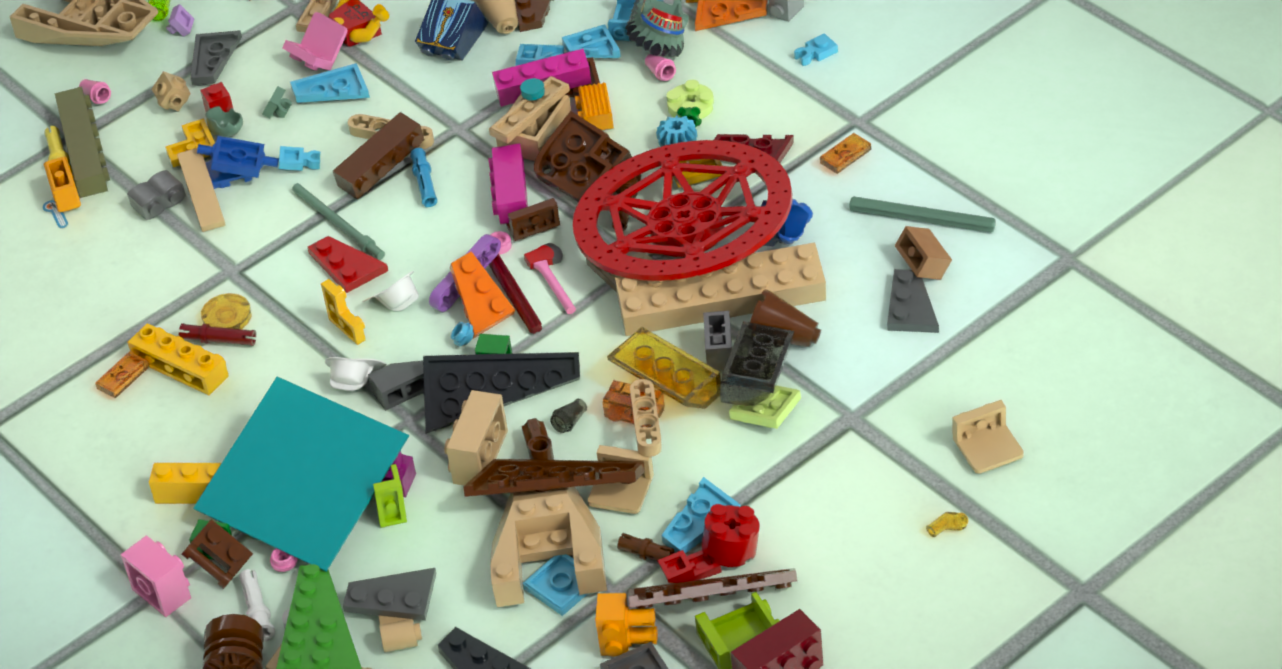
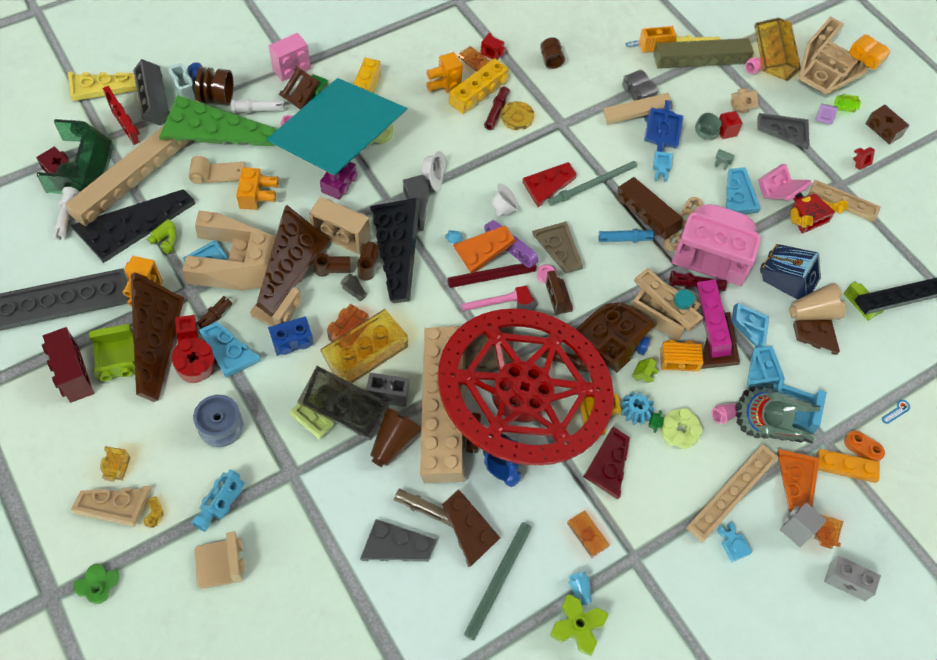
camera: 90 degrees right, 15 degrees up
yellow plate [165,118,215,168] -> none
yellow plate [321,279,366,345] -> none
dark grey wing [343,568,437,621] -> none
lime panel [373,464,407,528] -> none
green panel [475,334,513,355] -> none
dark pink brick [488,143,528,225] -> none
tan beam [630,379,662,457] -> none
medium nougat brick [895,226,952,280] -> none
none -> tan wing [71,486,152,527]
none -> bright green plate [73,563,119,604]
none -> clear yellow brick [100,446,131,481]
none -> lime plant [146,219,177,254]
none -> medium azure brick [191,469,245,532]
none -> sand blue wheel [193,394,244,447]
none -> light orange brick [236,167,279,210]
none -> blue brick [268,316,314,356]
none -> reddish brown piece [357,241,379,281]
none -> dark tan pin [394,488,451,527]
none -> light orange brick [426,52,463,93]
none -> reddish brown wing [442,489,500,567]
none -> red brick [480,32,507,60]
none -> dark tan wing [532,221,583,274]
none -> reddish brown wheel [540,37,565,69]
none -> lime plant [550,594,608,656]
none -> medium azure cone [568,572,592,605]
none -> lime tile [632,358,658,383]
none -> dark red pin [669,271,727,291]
none -> bright pink brick [671,204,761,287]
none -> tan plate [686,444,779,543]
none -> clear yellow slope [754,18,801,81]

